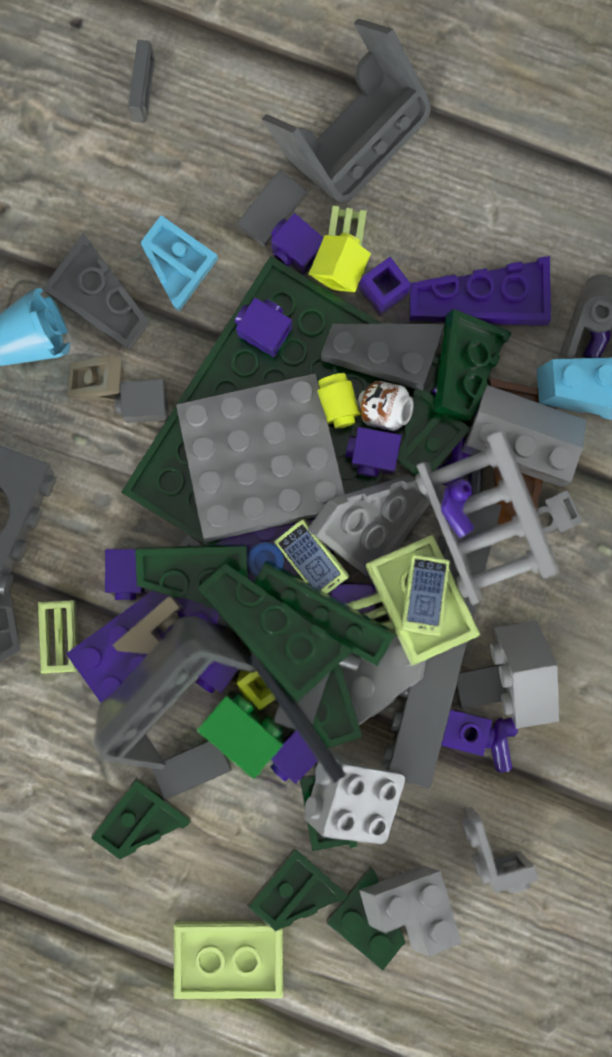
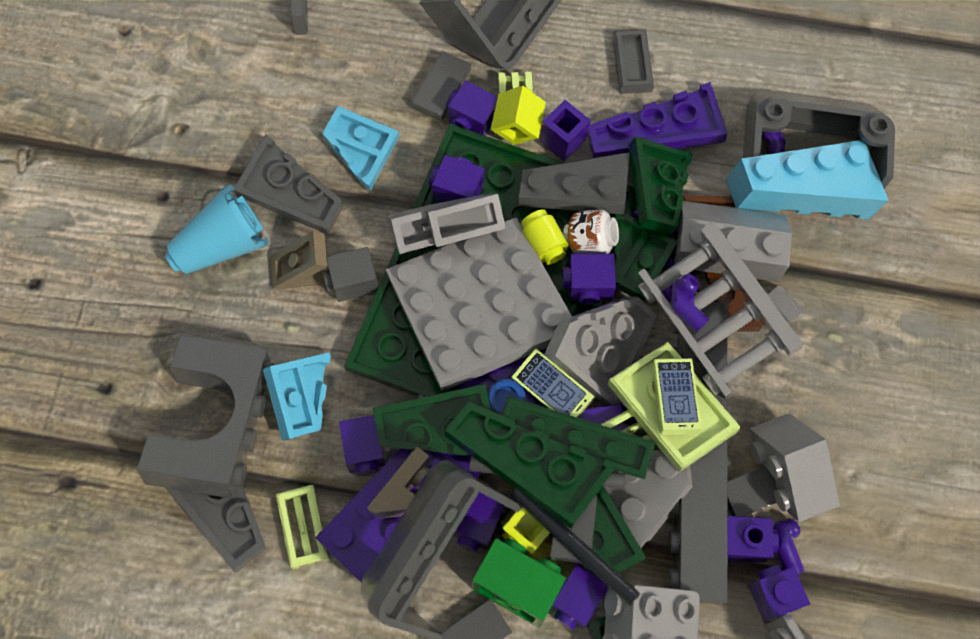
camera: 15 degrees left, 15 degrees down
none -> medium azure wing [263,352,331,441]
none -> light grey slope [388,193,506,254]
none -> dark grey tile [613,29,654,94]
none -> dark purple brick [748,564,810,622]

